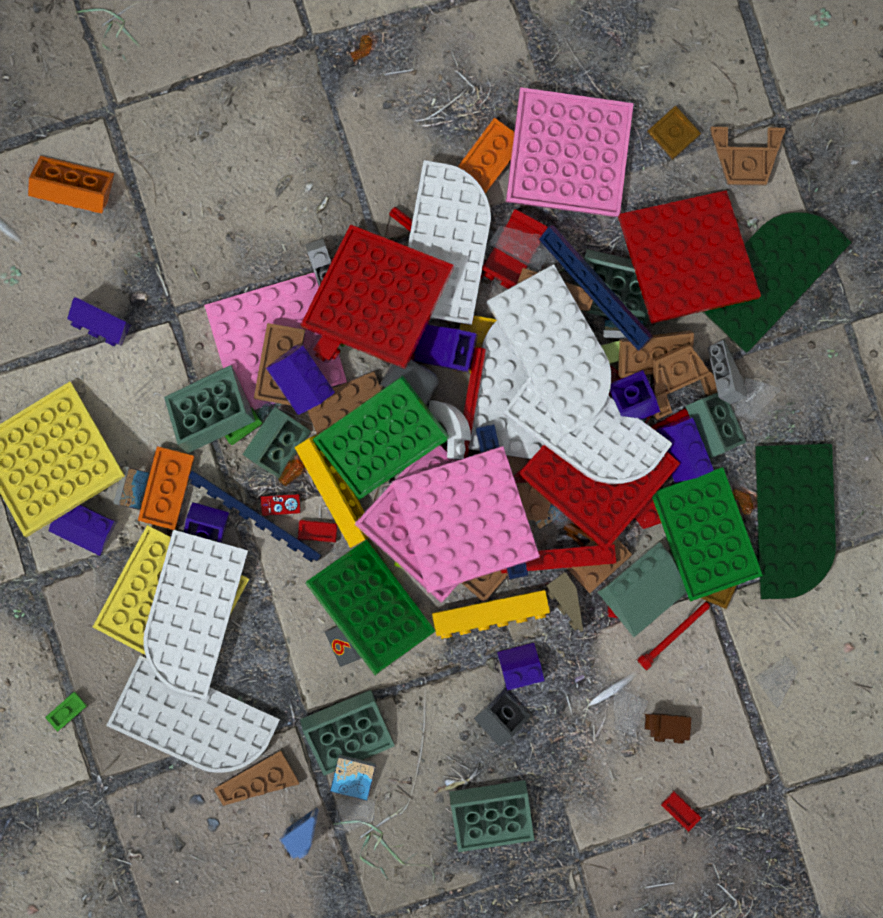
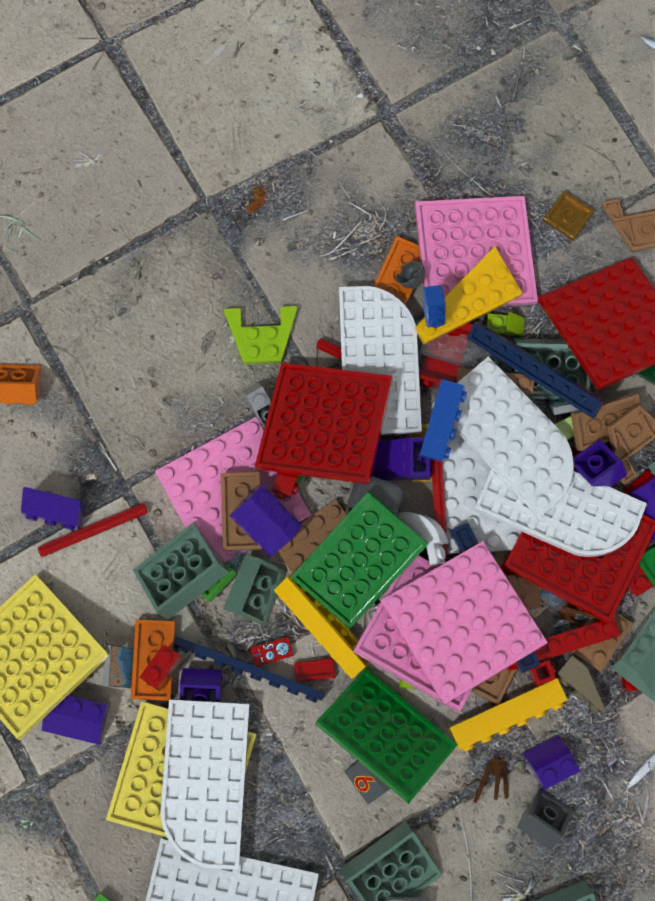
camera: 15 degrees left, 10 degrees down
clear orange cone [278,458,306,487] -> none
none -> red axle [38,503,148,557]
none -> red brick [139,644,184,692]
none -> lime wing [224,306,297,365]
none -> dark grey hair [395,261,426,289]
none -> yellow wing [415,246,523,345]
none -> blue brick [420,379,468,463]
none -> blue brick [423,285,446,328]
none -> reddish brown plant [473,759,508,803]
none -> lime slope [486,311,525,337]
none -> red brick [528,660,556,687]

